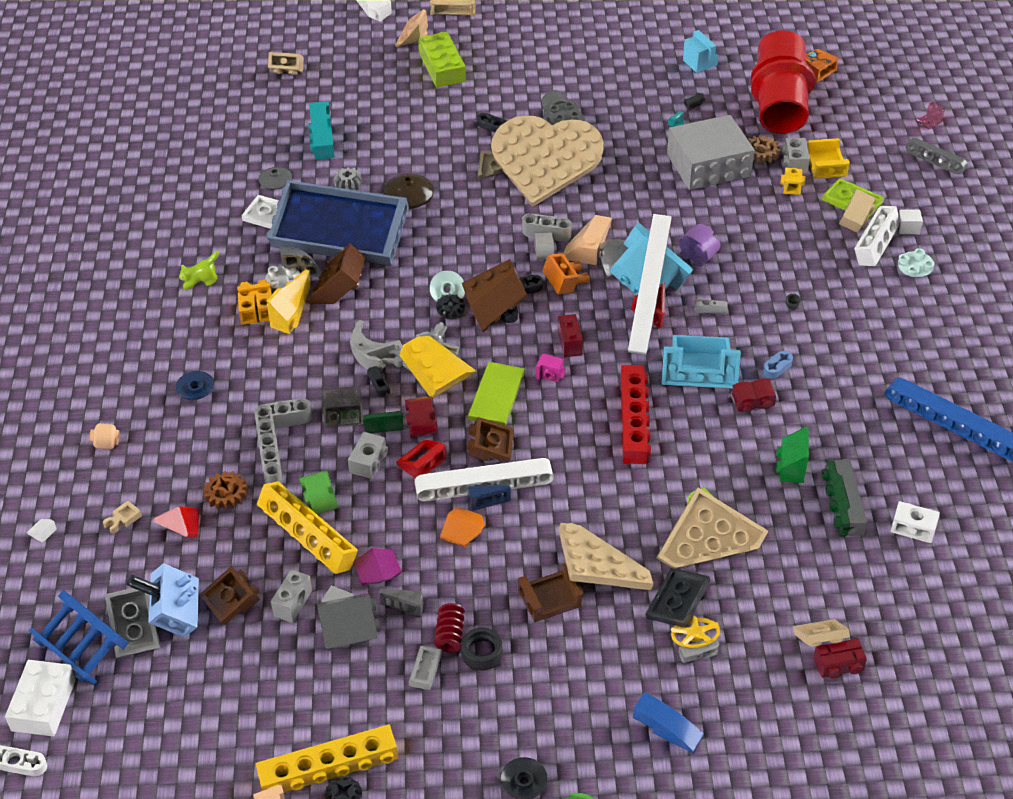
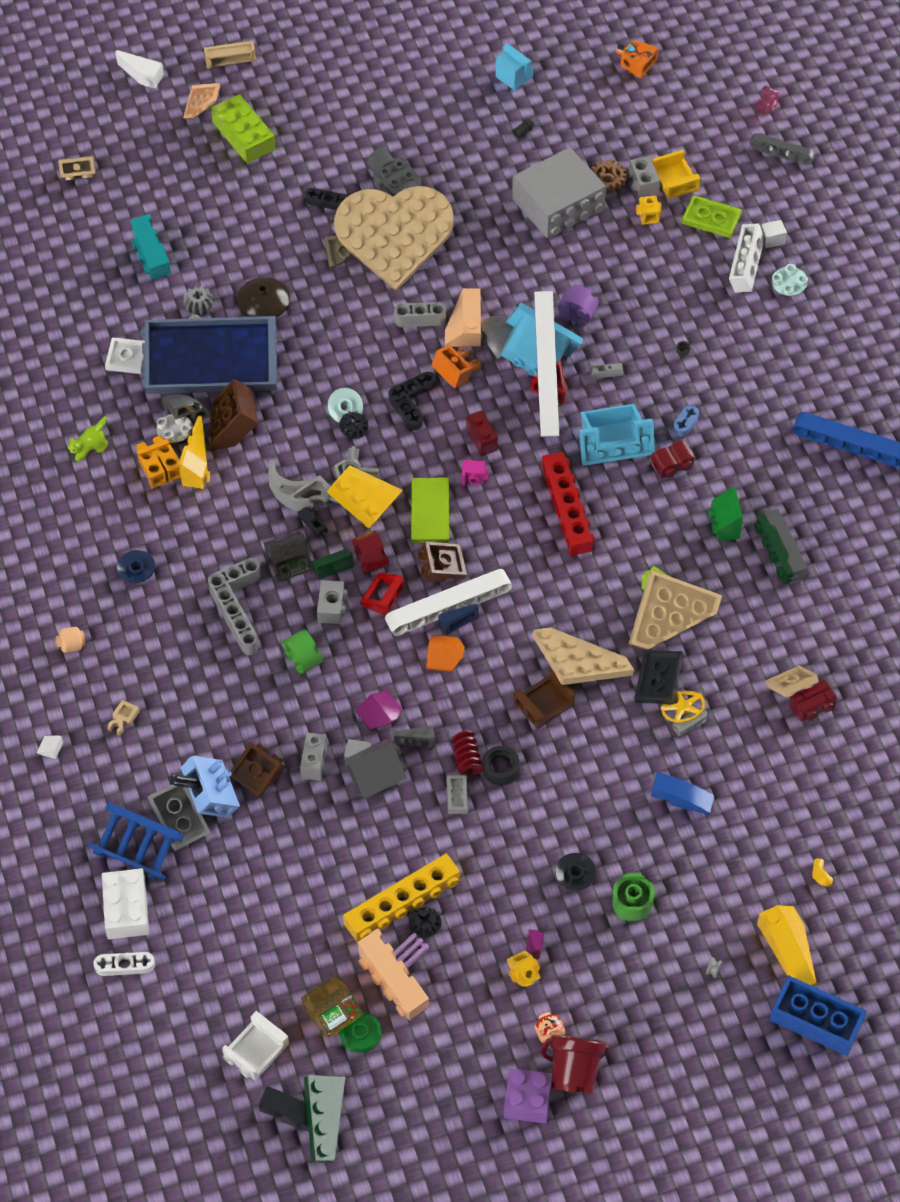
camera: 15 degrees left, 10 degrees up
slope [154,506,199,538] -> none
dark orange gear [203,471,248,510] -> none
yellow brick [257,481,358,574] -> none
dark grey dish [259,167,292,190] -> none
reddish brown wedge [462,259,527,333] -> none
light grey beam [534,232,554,260] -> none
teal plate [668,111,684,127] -> none
red piece [750,30,815,134] -> none
tan brick [839,189,876,233] -> none
white brick [891,501,940,543] -> none

